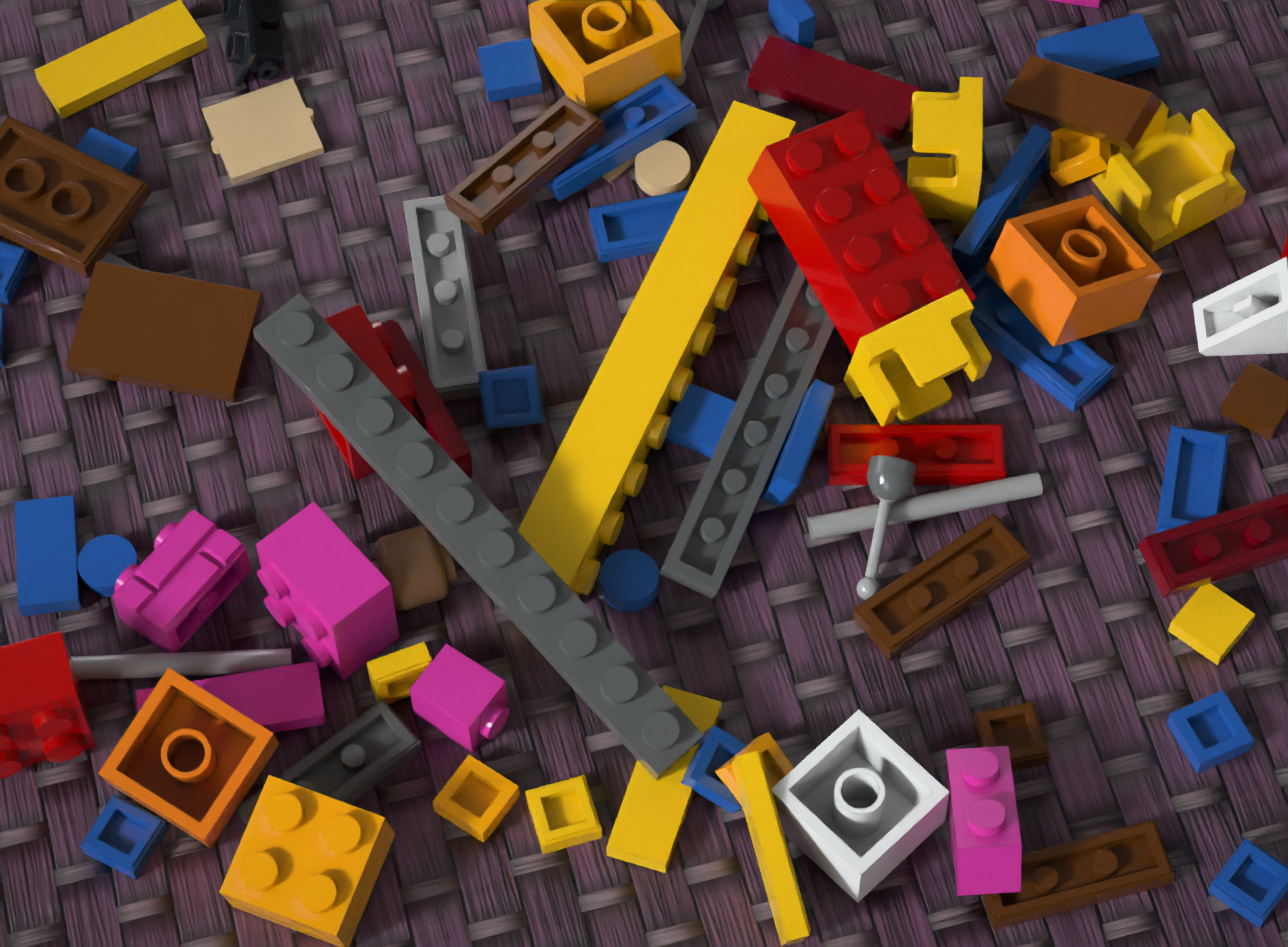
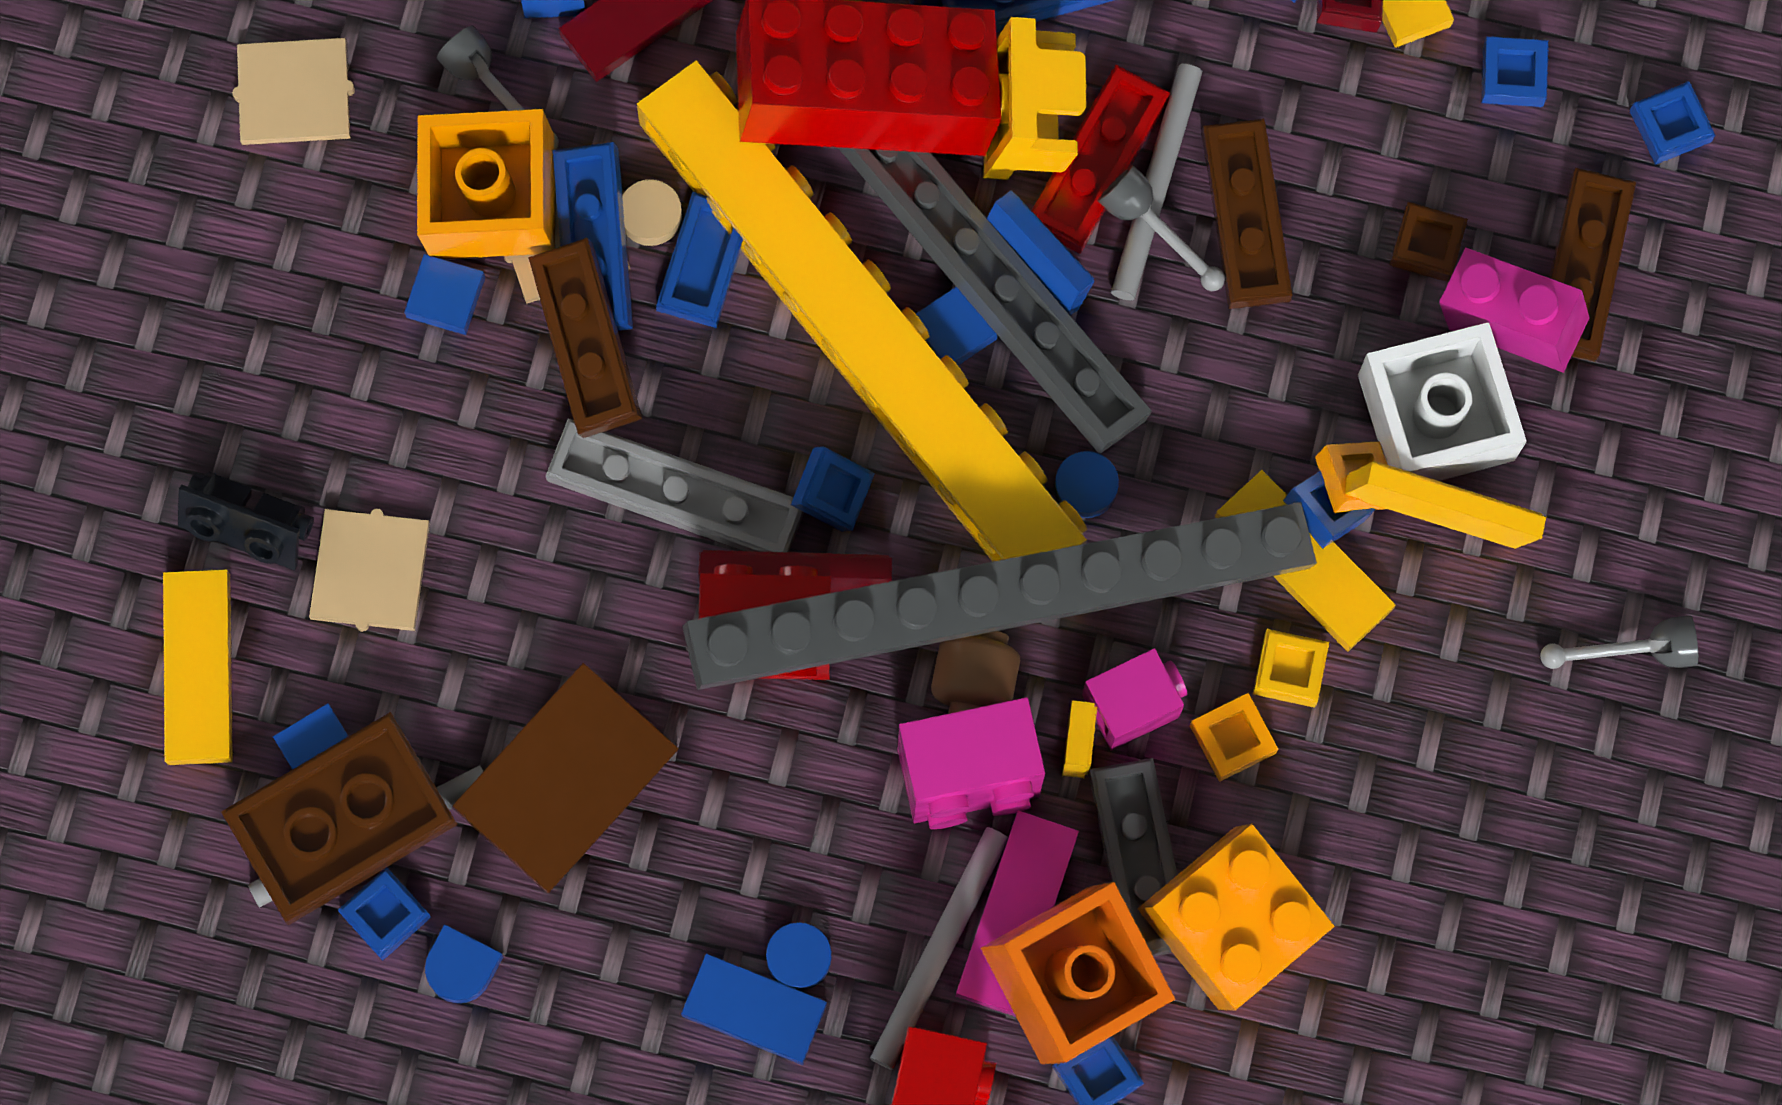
camera: 65 degrees left, 15 degrees up
dark pink brick [112,510,252,653] -> none

